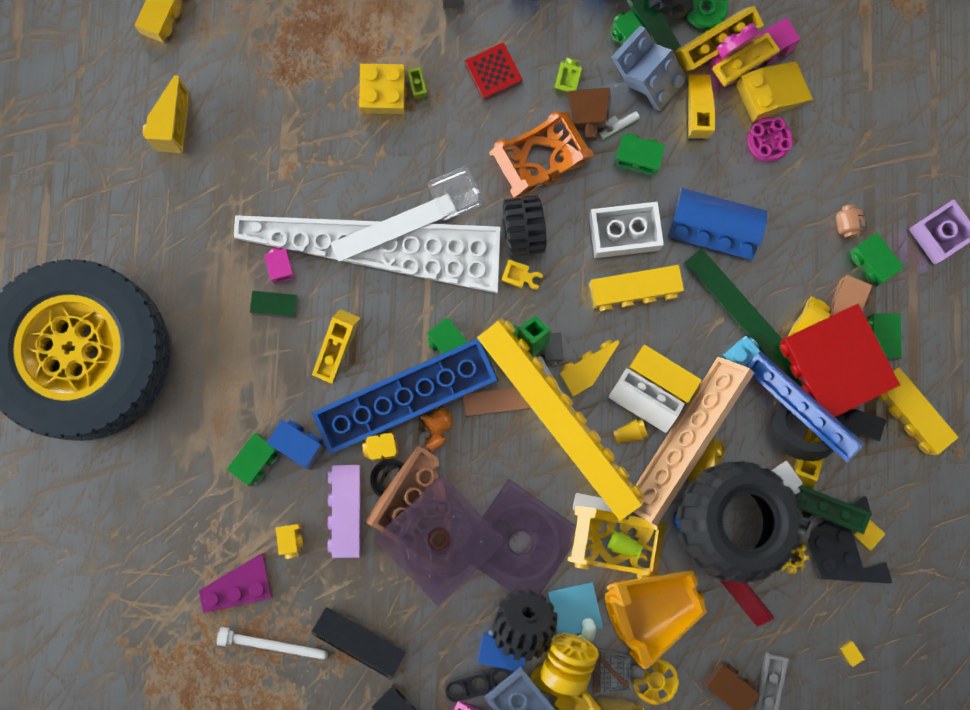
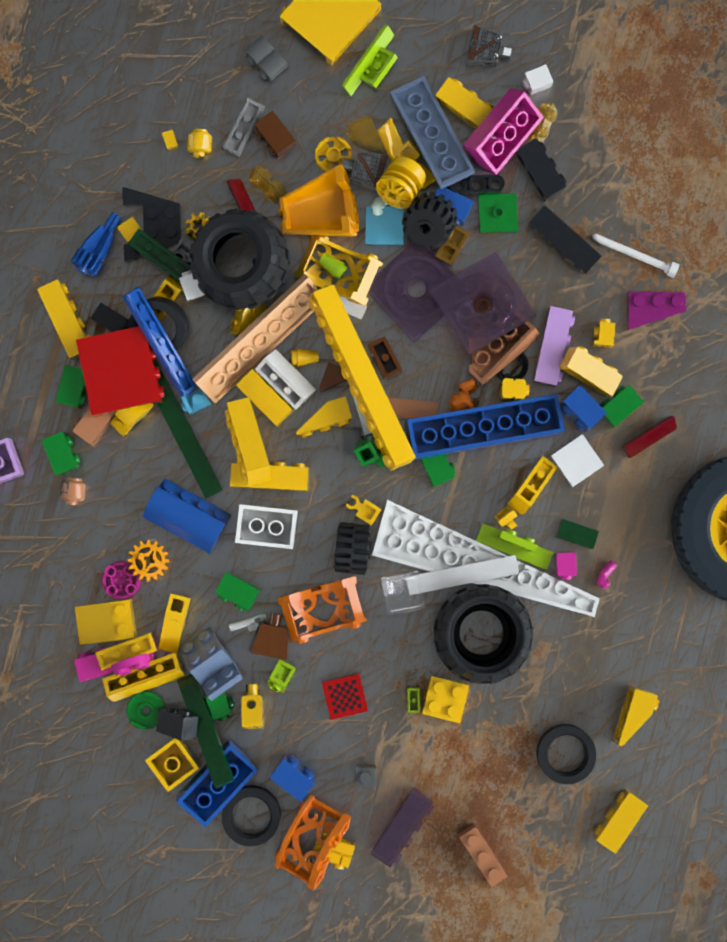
camera: 170 degrees left, 5 degrees up
none -> blue piece [70,212,121,277]
none -> light orange gear [126,540,169,582]
none -> yellow head [187,129,212,158]
none -> yellow brick [224,397,271,487]
none -> yellow torso [241,684,264,729]
none -> clear yellow hinge [249,165,287,203]
none -> reddish brown slope [319,362,347,392]
none -> reddish brown brick [368,336,402,381]
none -> black tyre [434,584,534,684]
none -> pearl gold slope [435,225,470,266]
none -> lime bracket [476,524,554,570]
none -> green plate [478,193,518,234]
none -> yellow tile [493,505,518,530]
none -> black tyre [536,724,596,784]
none -> white tile [551,434,604,487]
none -> yellow brick [559,346,623,396]
none -> dark pink arm [596,560,617,589]
none -> dark red slope [622,416,677,458]

